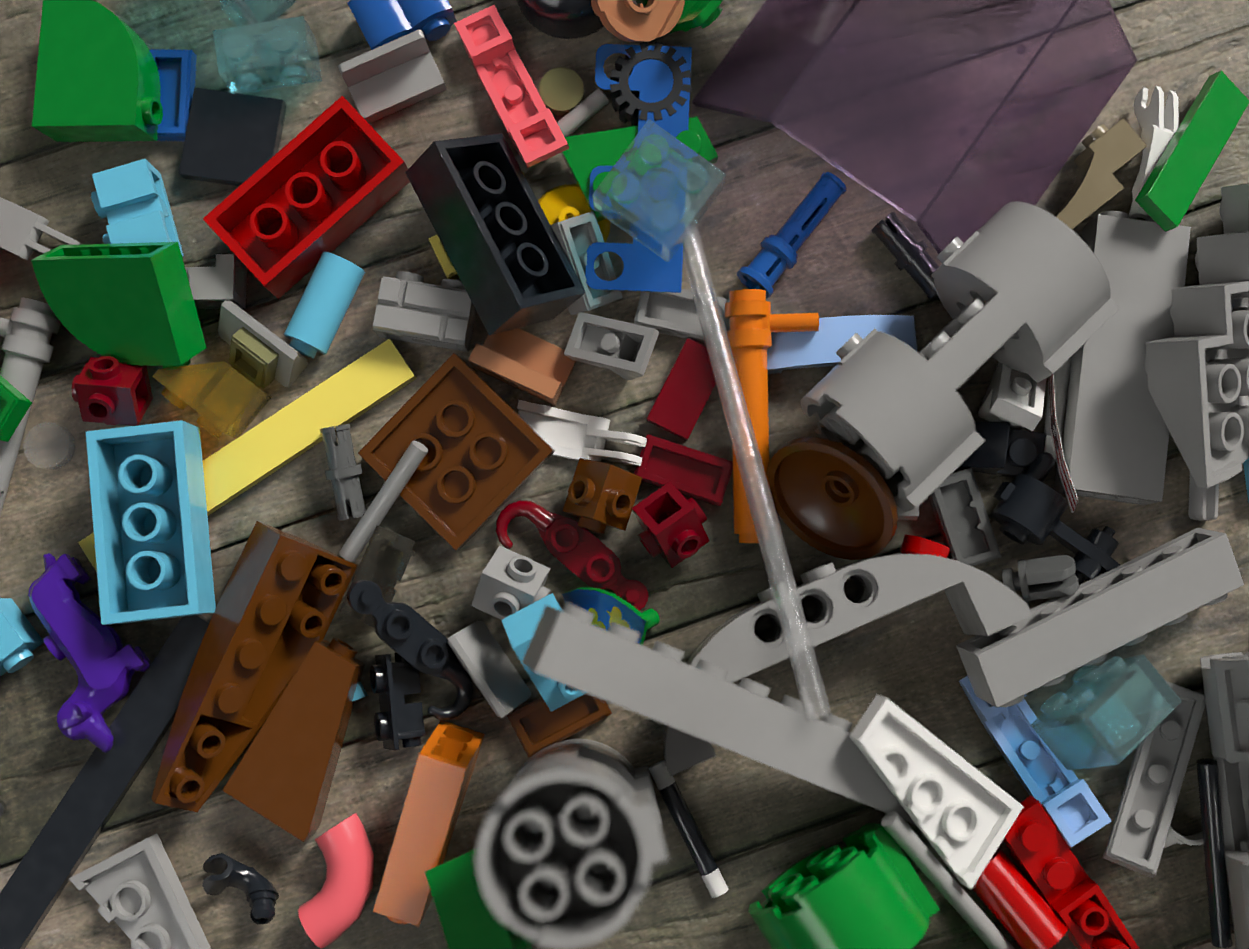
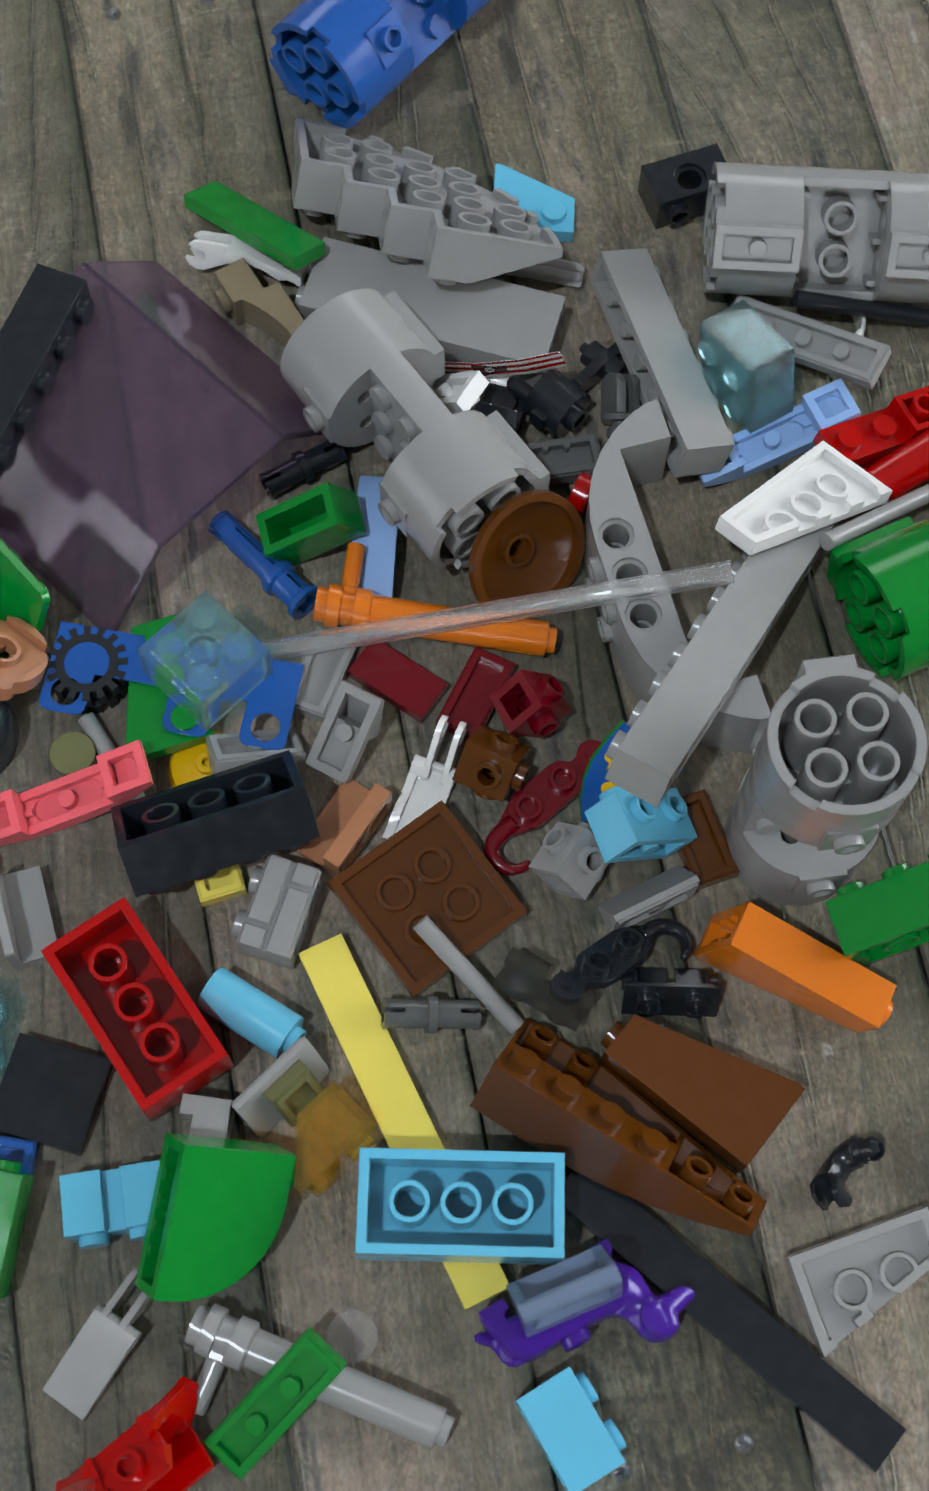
camera: 85 degrees left, 15 degrees down
dark red brick [72,356,153,426] -> none
coral cylinder [298,813,374,949] -> none
none -> green brick [256,482,367,565]
none -> sand blue tile [506,1245,623,1338]

